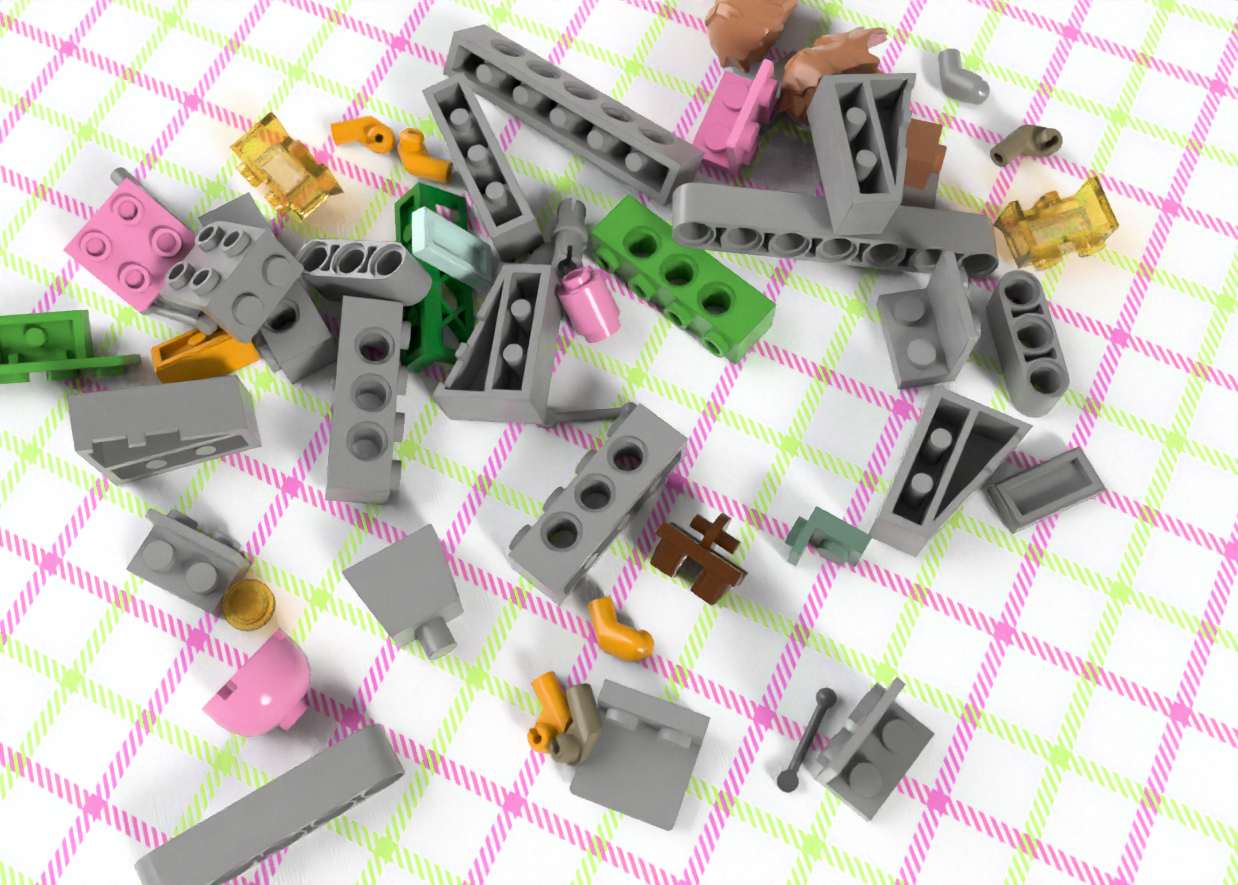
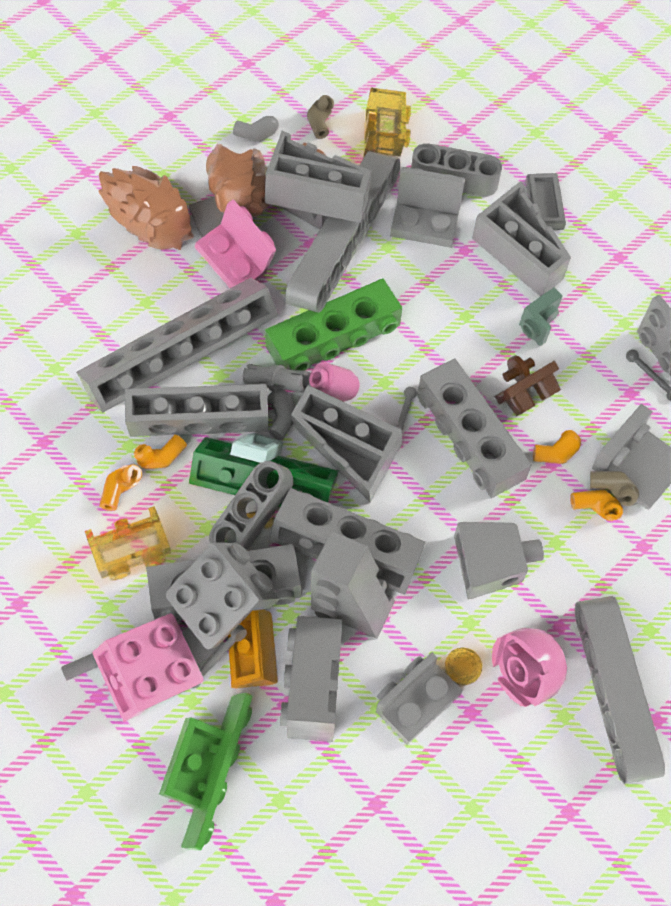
camera: 75 degrees left, 5 degrees down
none -> light grey wedge [311,531,395,639]

